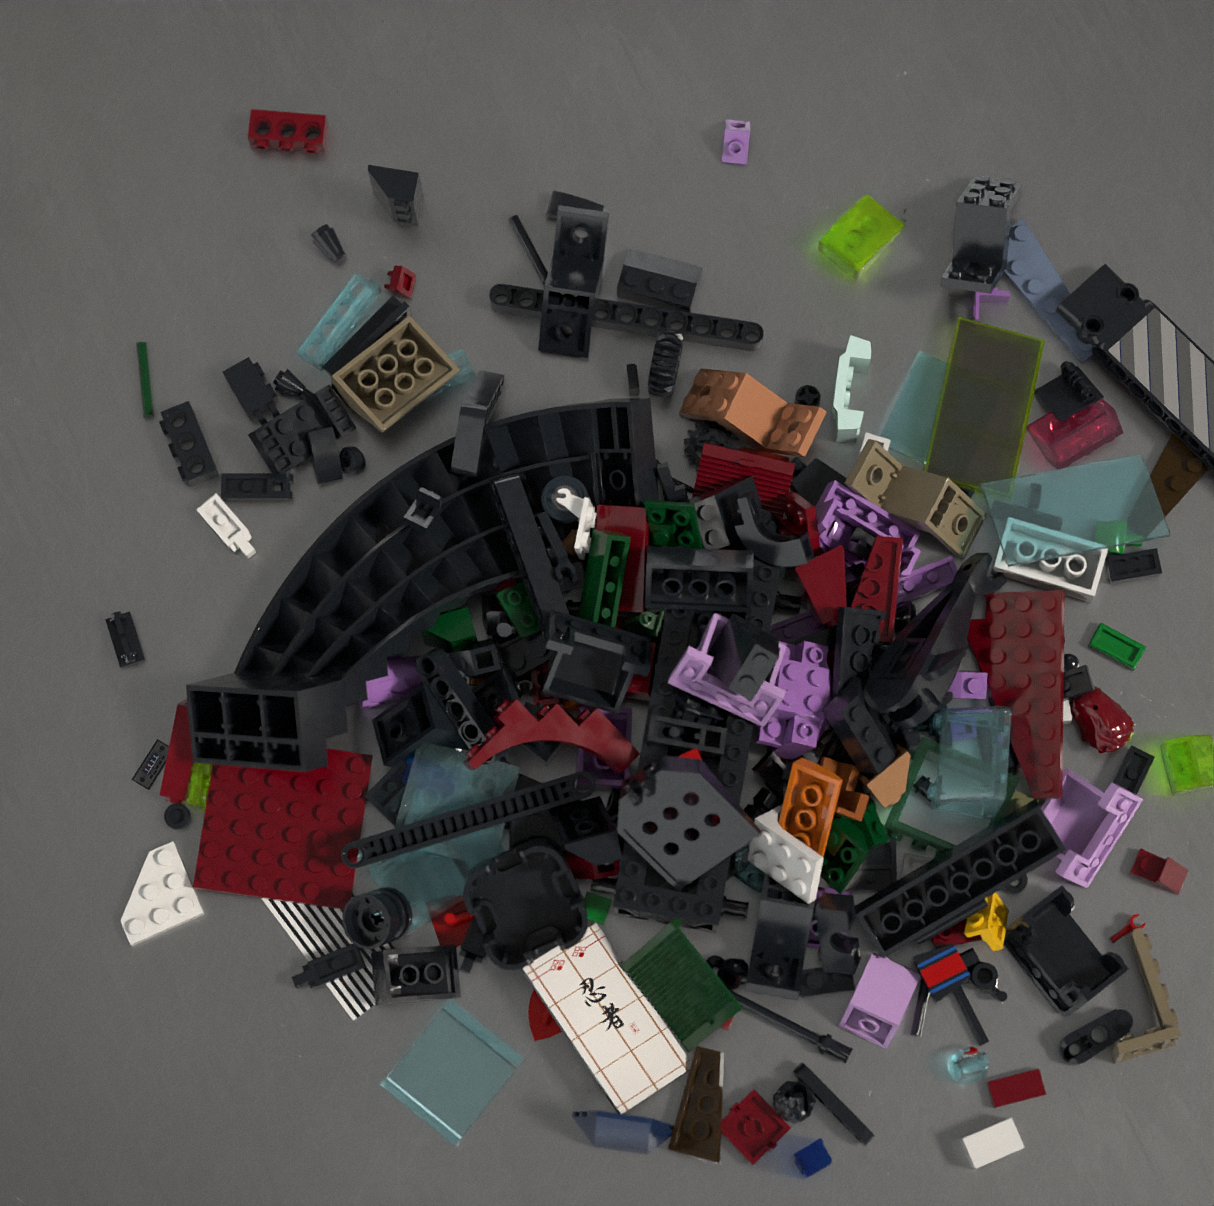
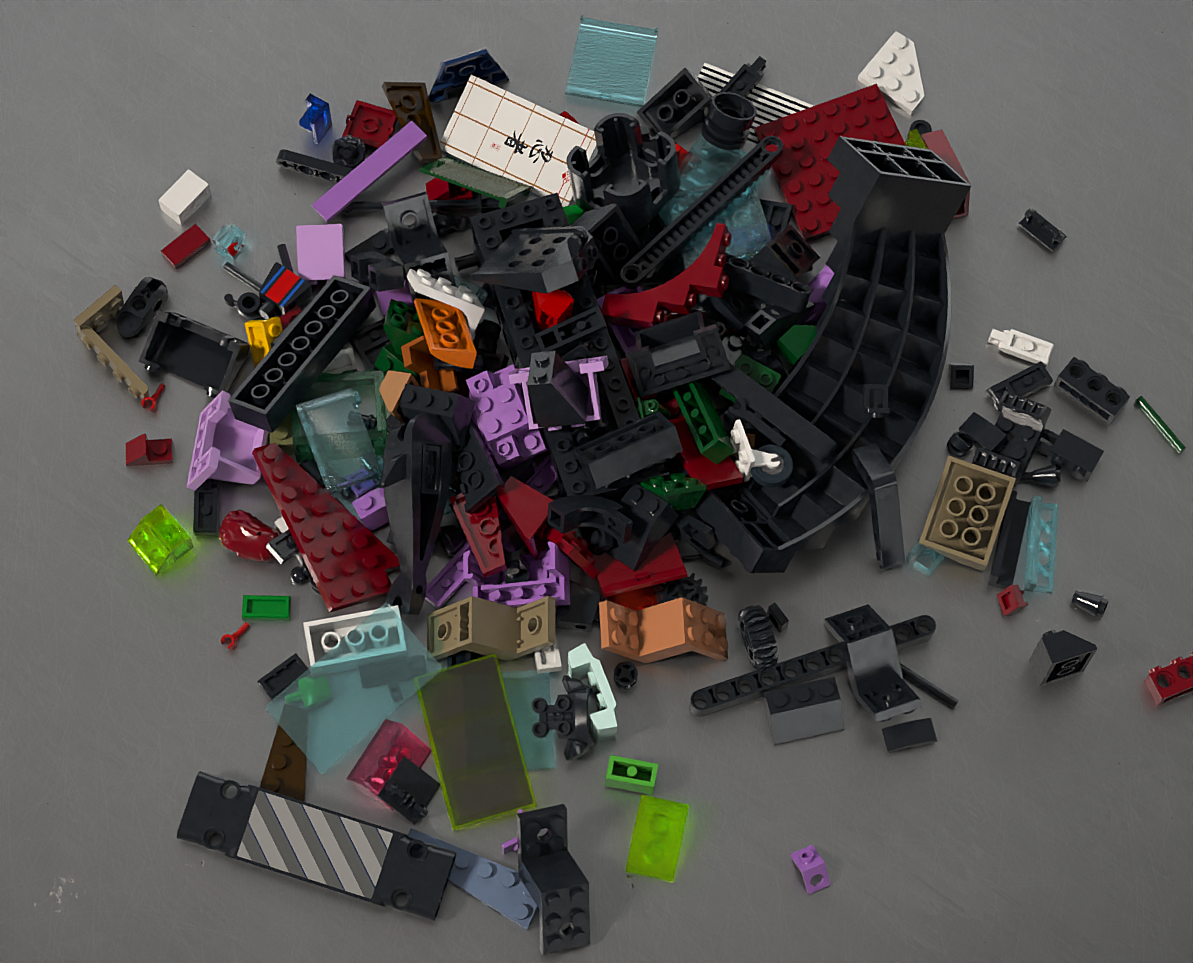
camera: 145 degrees right, 10 degrees down
sticker [132,739,169,790] -> none
none -> red hand [220,622,250,650]
none -> medium lavender tile [312,121,427,223]
none -> black piece [531,675,594,761]
none -> bright green brick [605,755,658,795]
none -> black slope [949,363,974,388]

